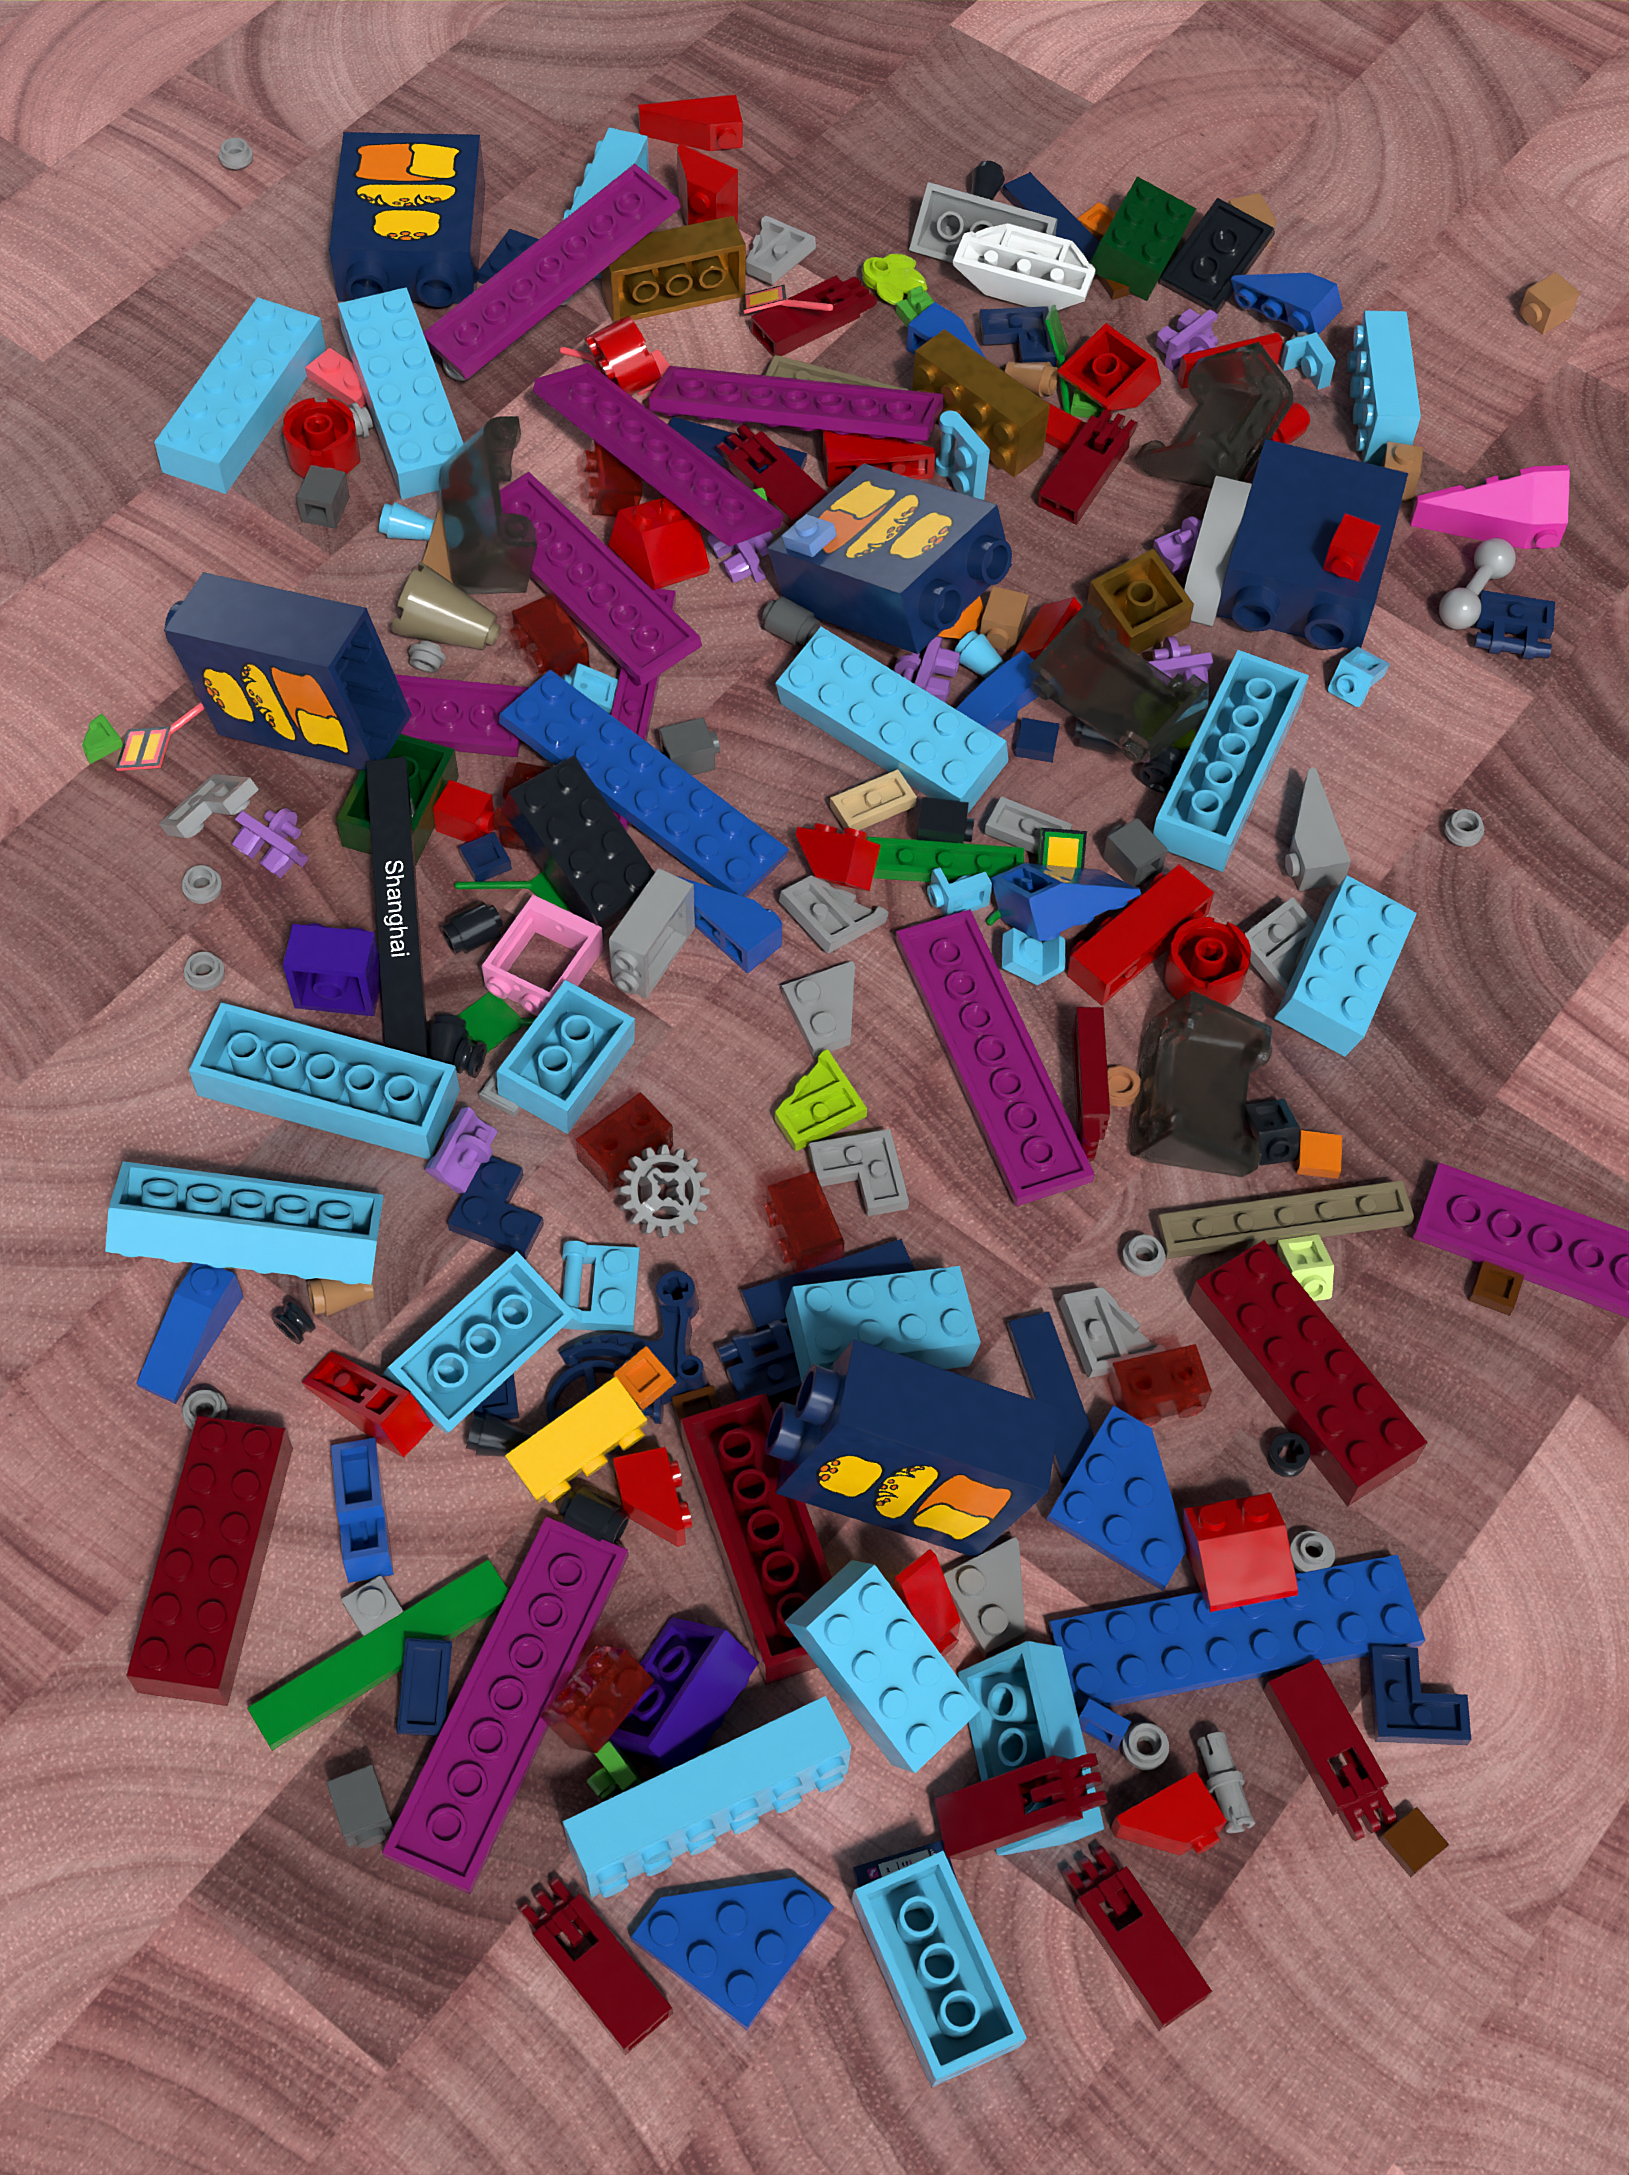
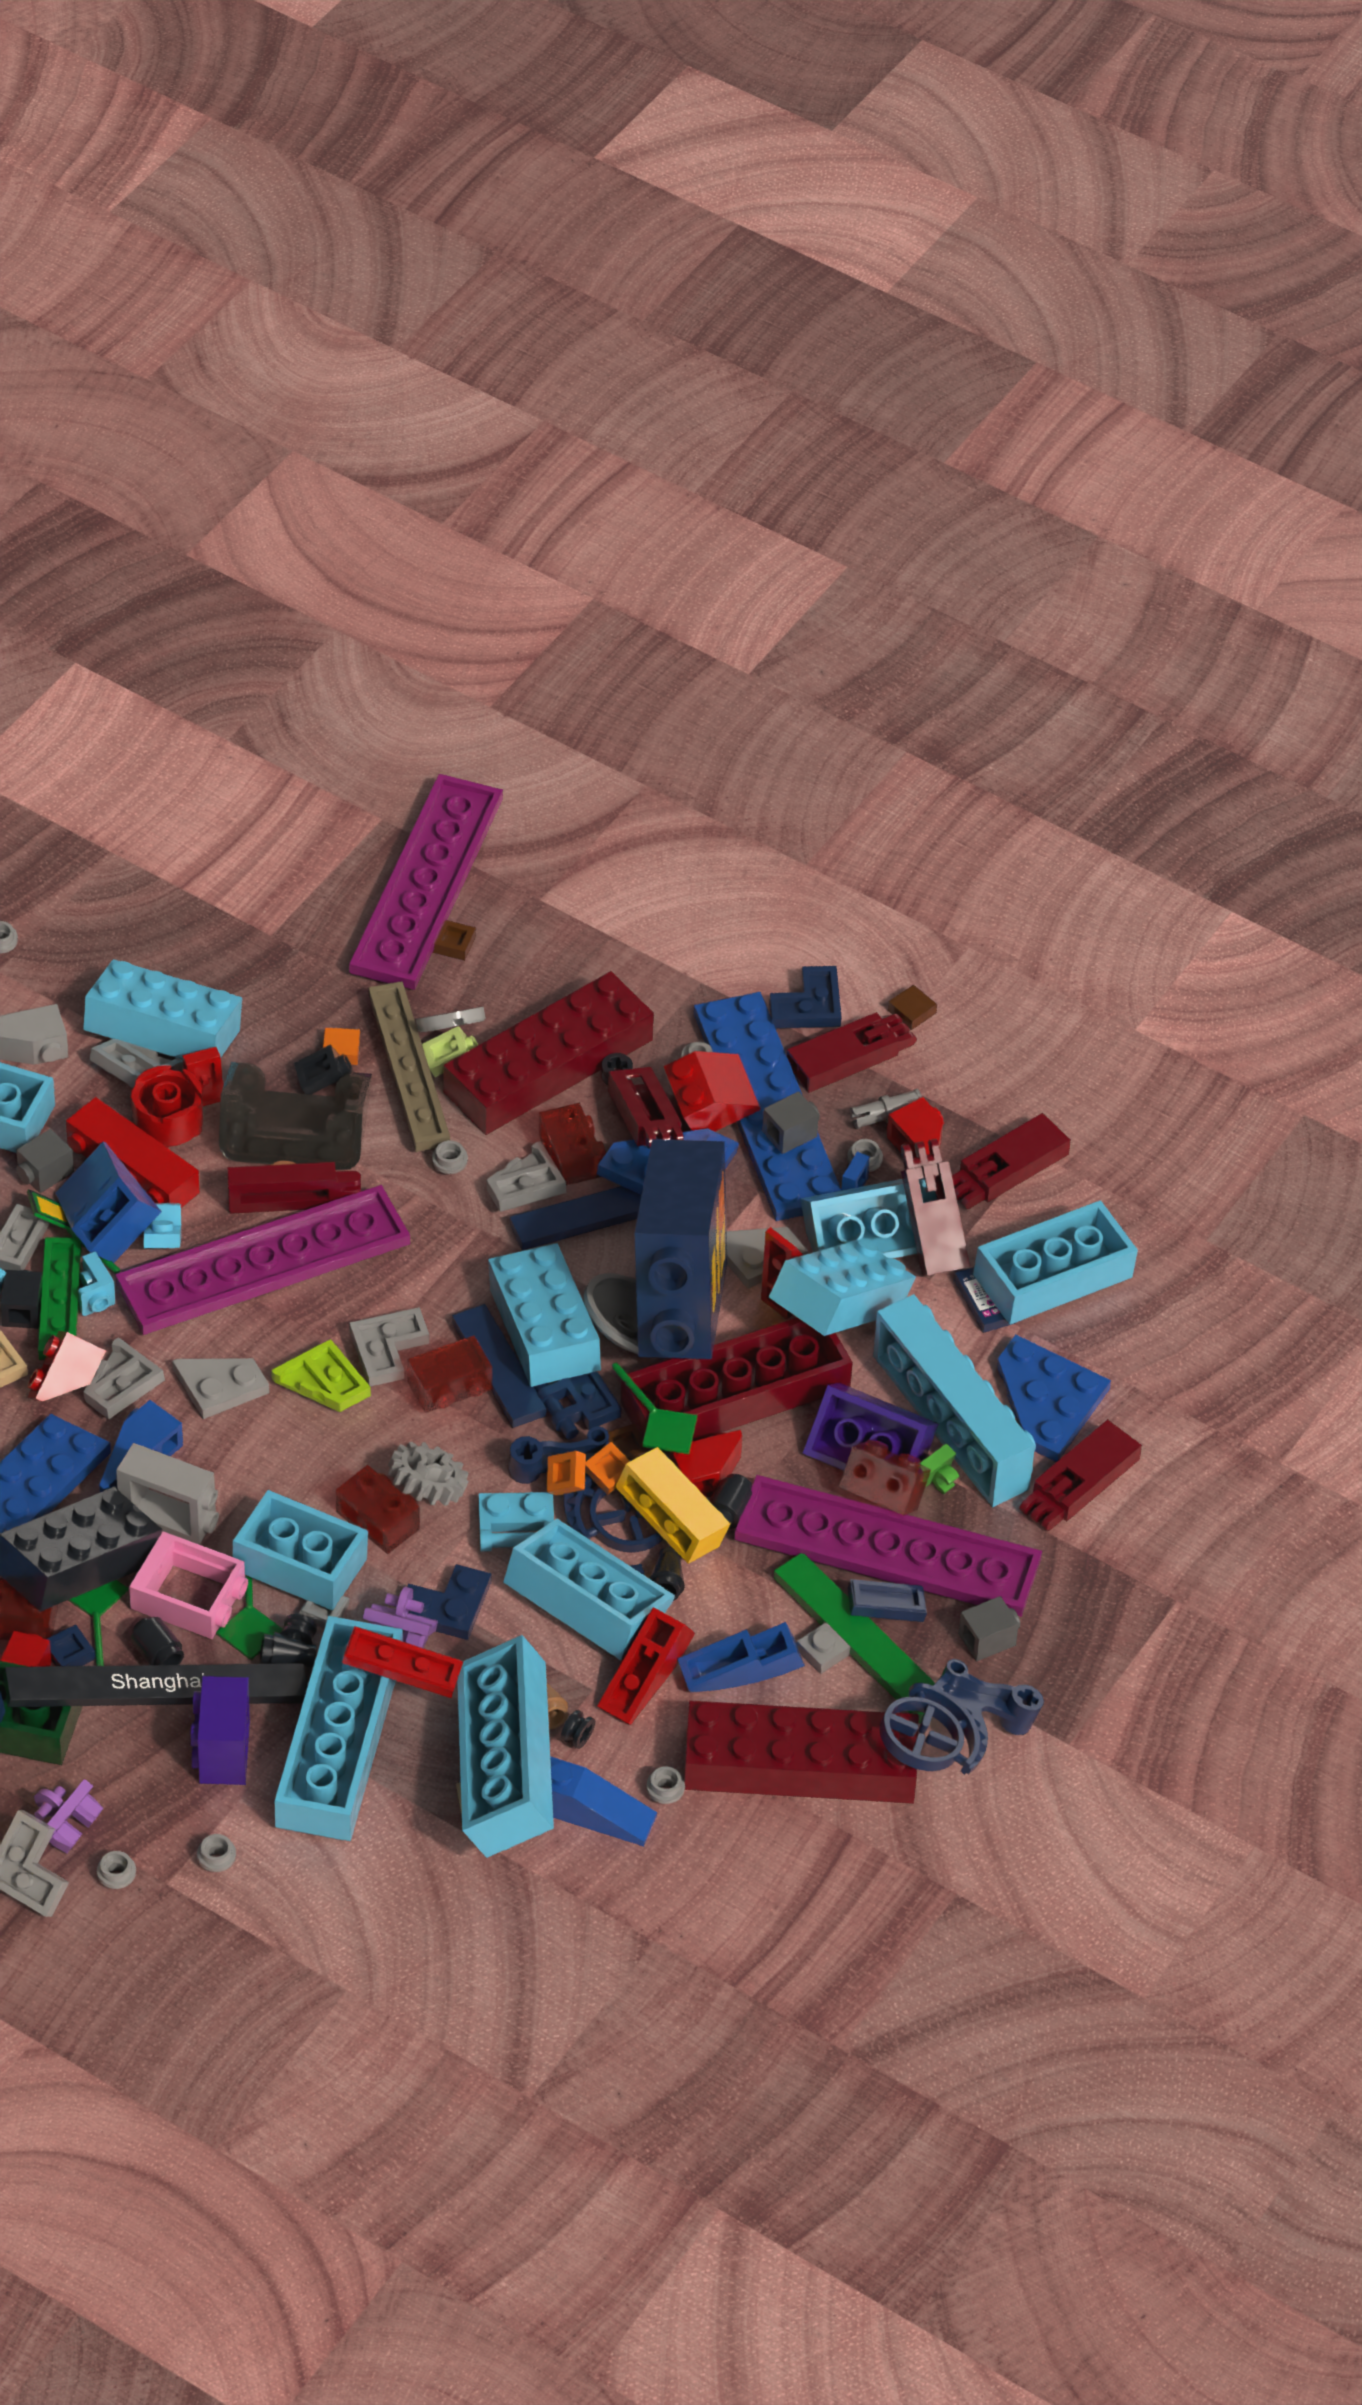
camera: 95 degrees left, 10 degrees down
none -> red bracket [182,1047,228,1108]
none -> red tile [342,1626,464,1698]
none -> light grey tile [416,1007,486,1033]
none -> orange tile [547,1451,586,1496]
none -> dark red hinge [608,1067,684,1149]
none -> green piece [612,1363,697,1454]
none -> dark grey brick [762,1091,820,1154]
none -> dark blue piece [879,1659,1044,1775]

